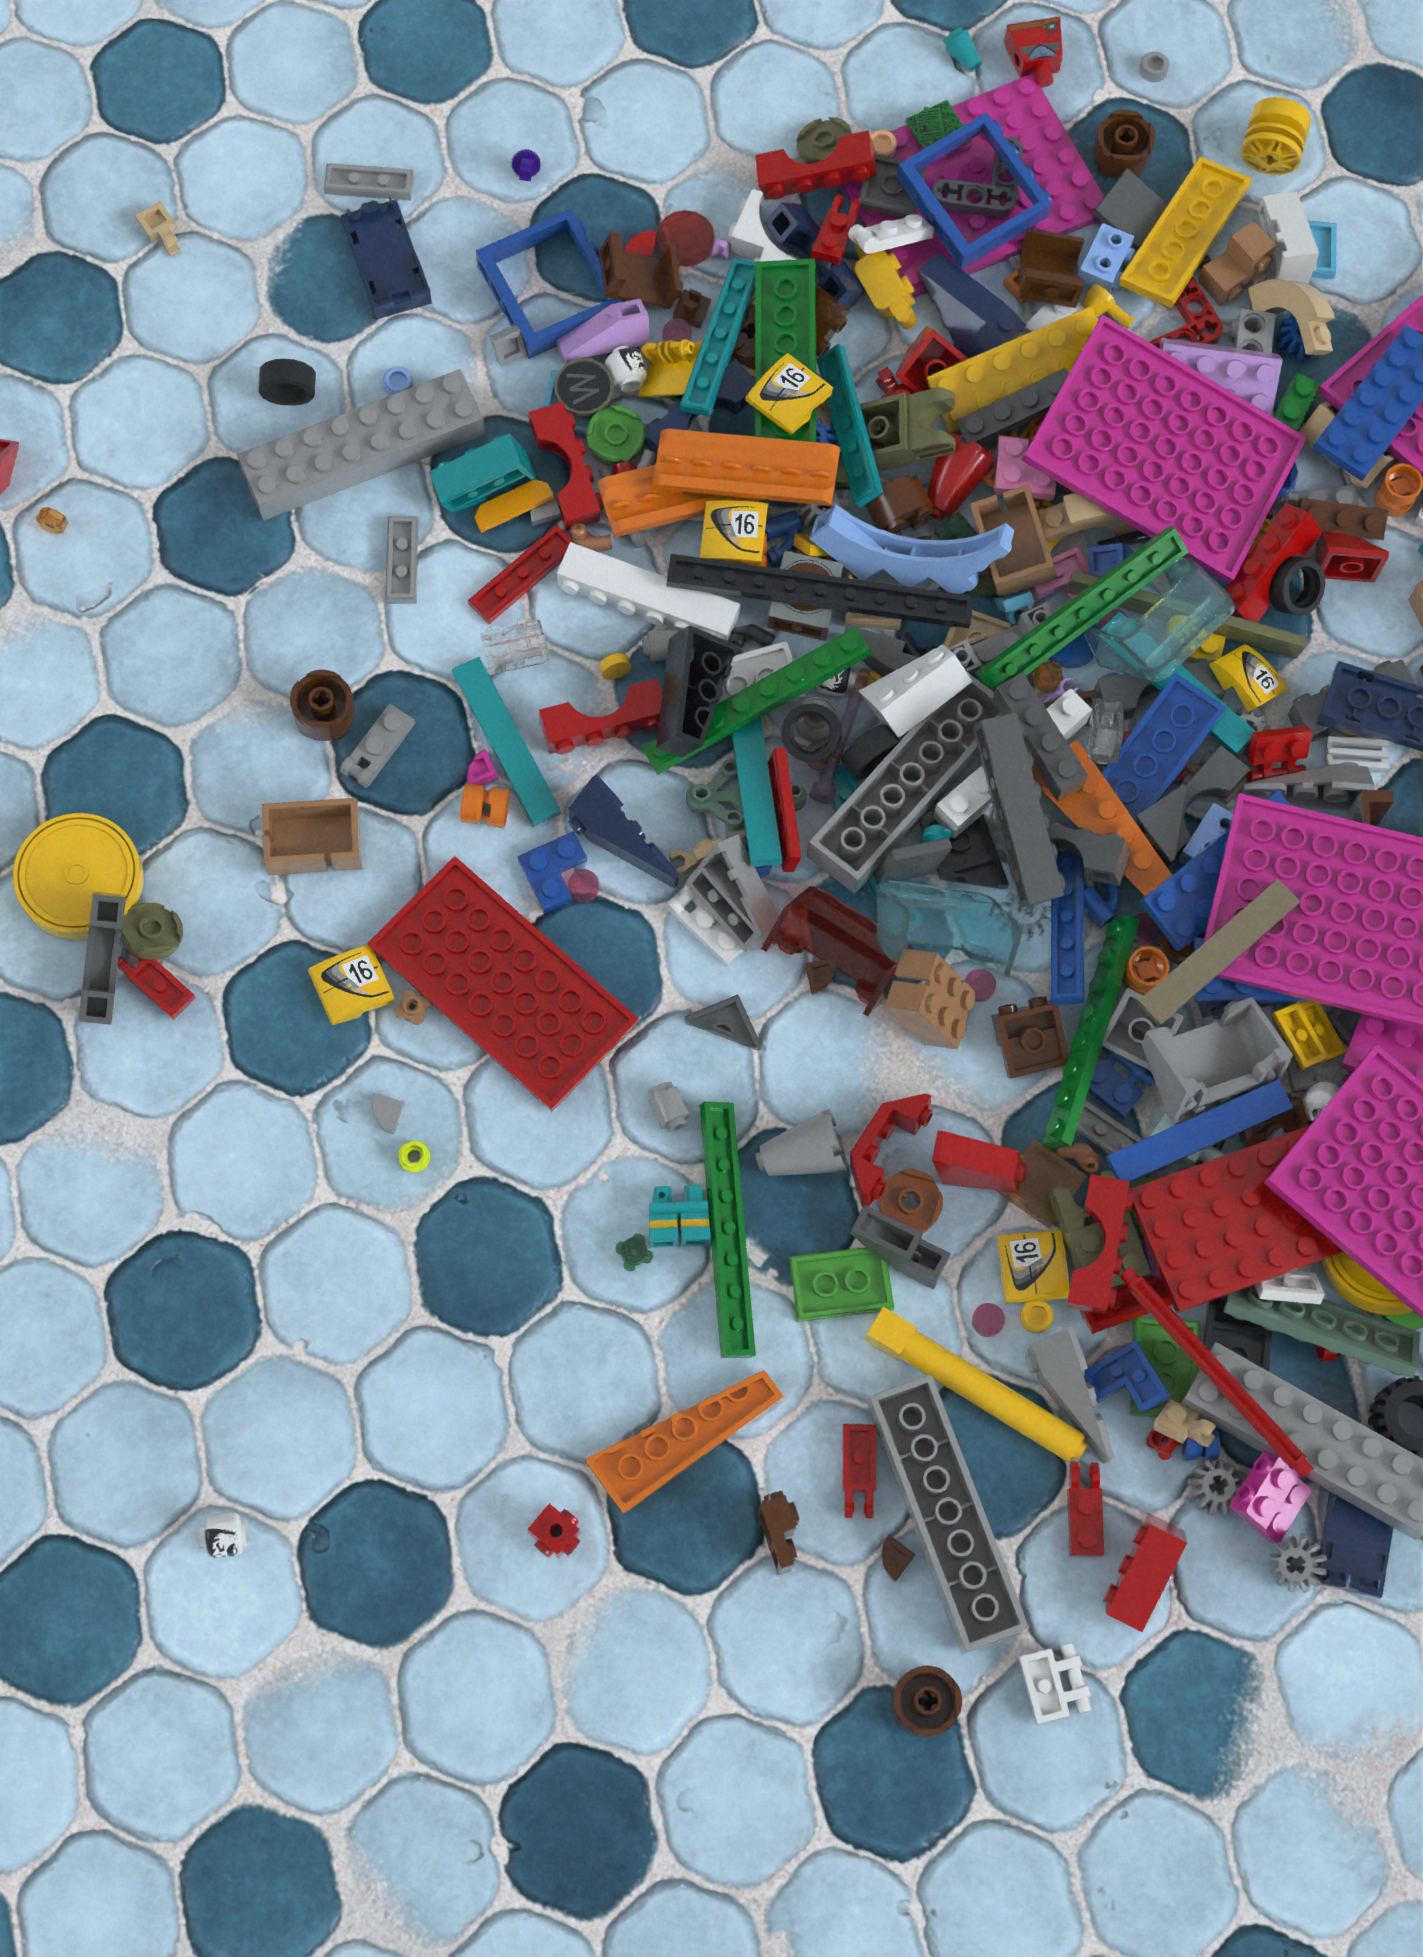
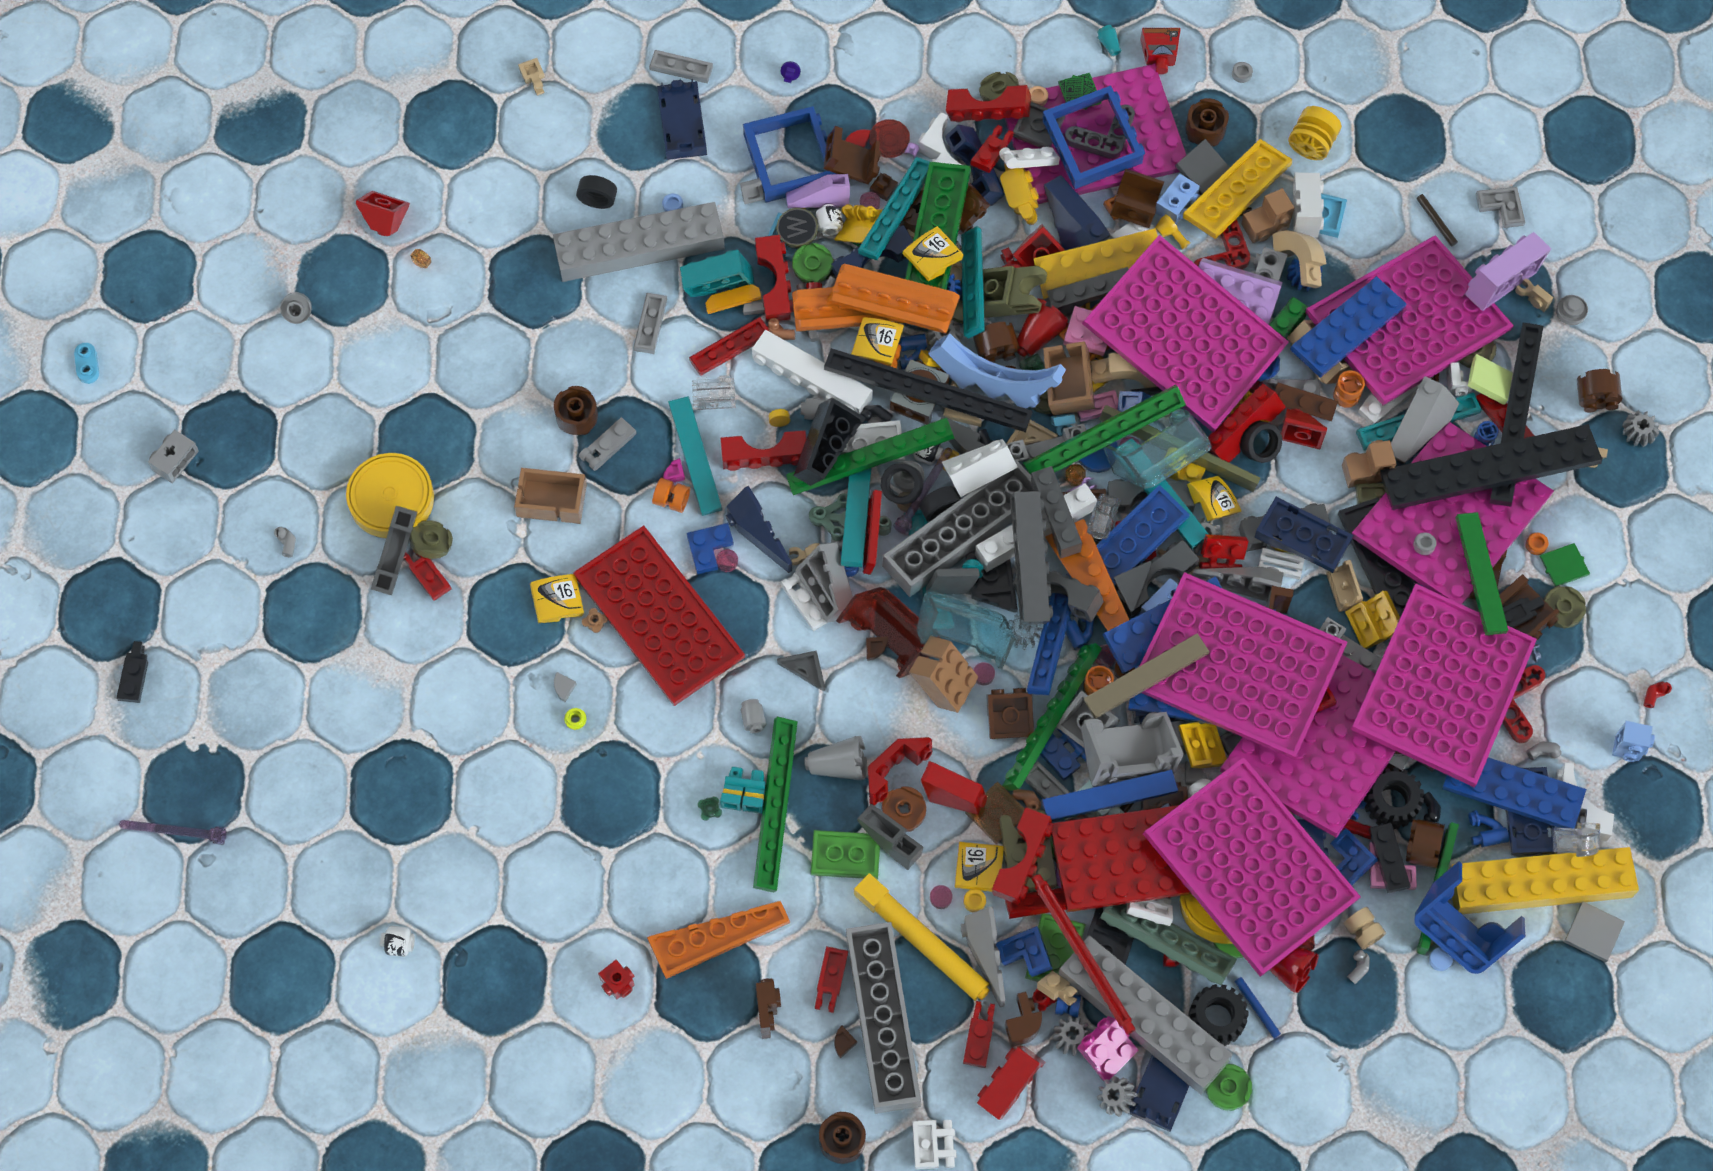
camera: 15 degrees right, 5 degrees down
none -> reddish brown brick [1005,992,1042,1047]

